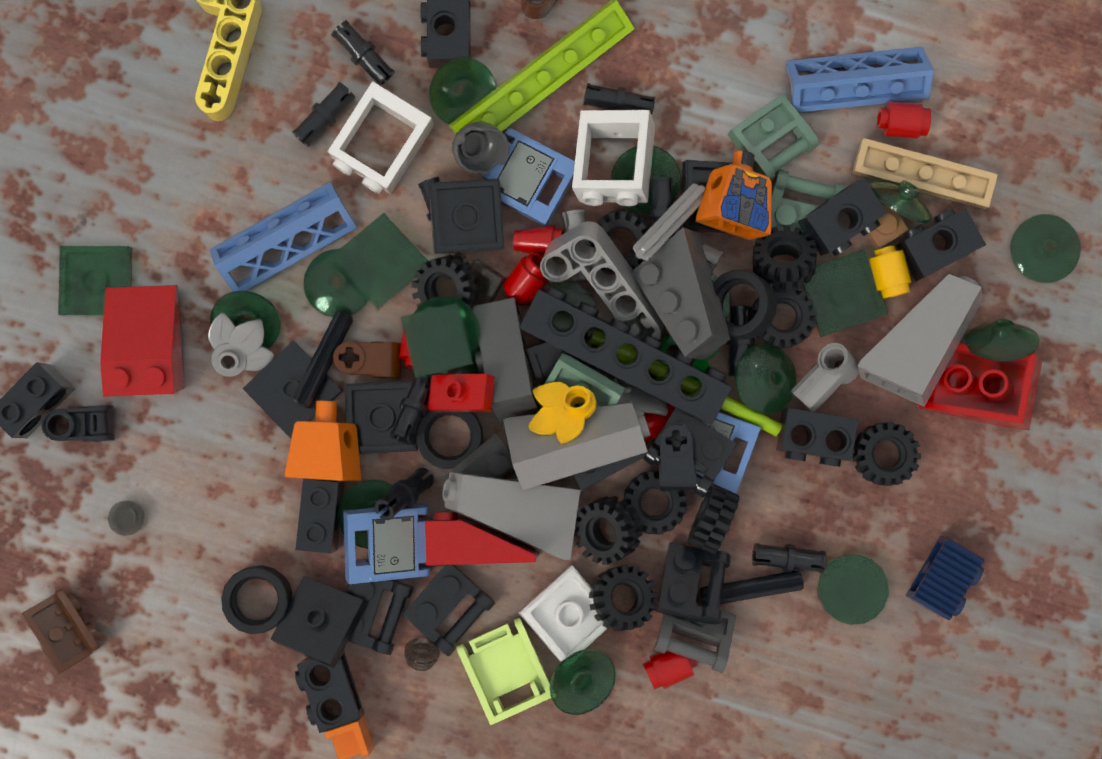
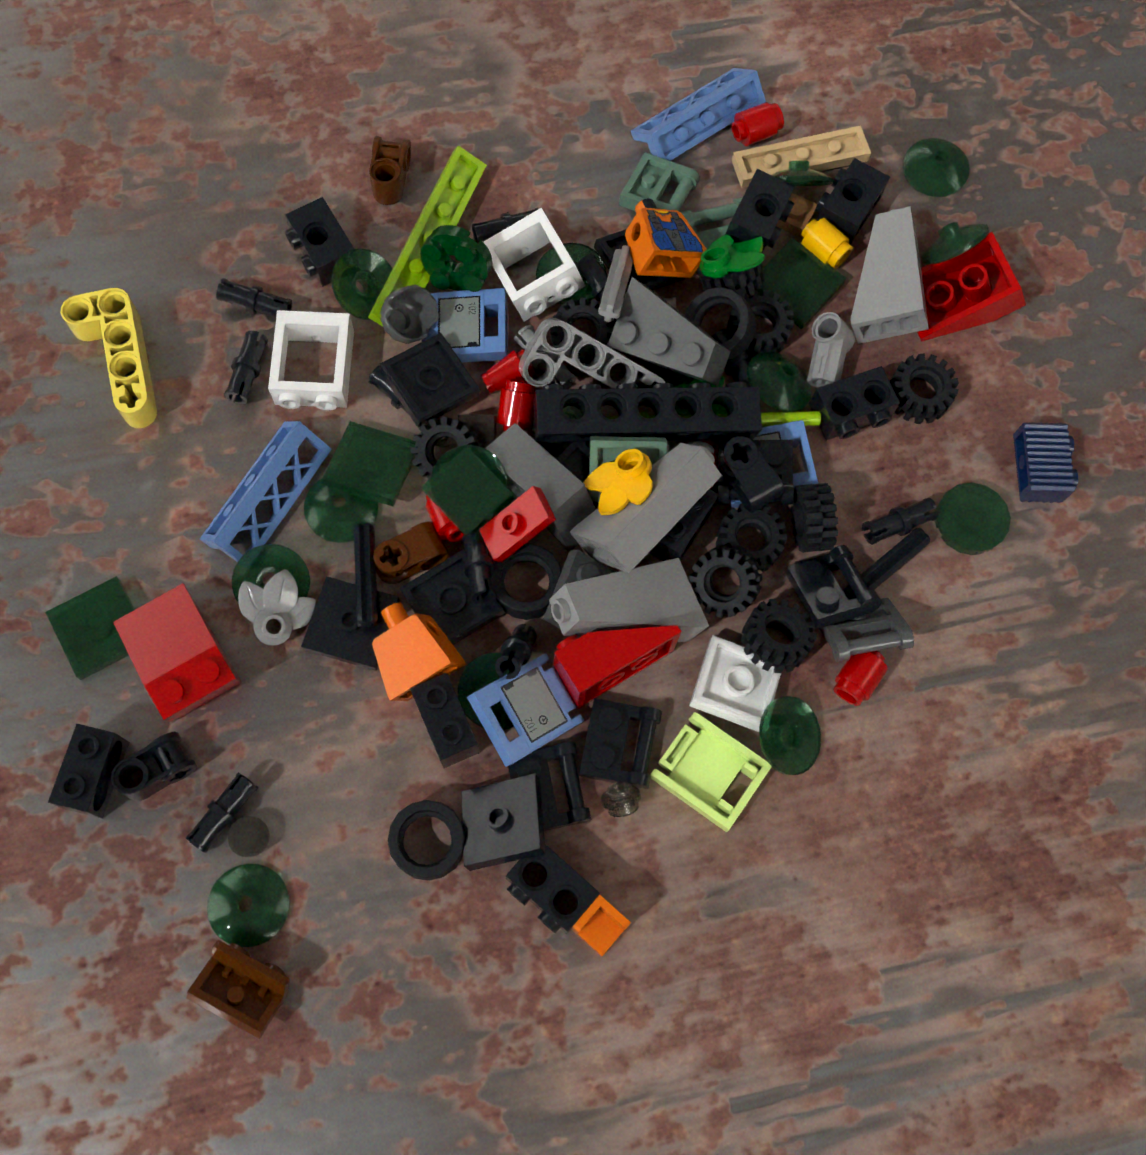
camera: 35 degrees left, 15 degrees down
none -> black pin [185,772,259,853]
none -> clear green dish [207,864,290,948]
none -> dark green plate [420,225,493,292]
none -> green plate [699,234,765,278]

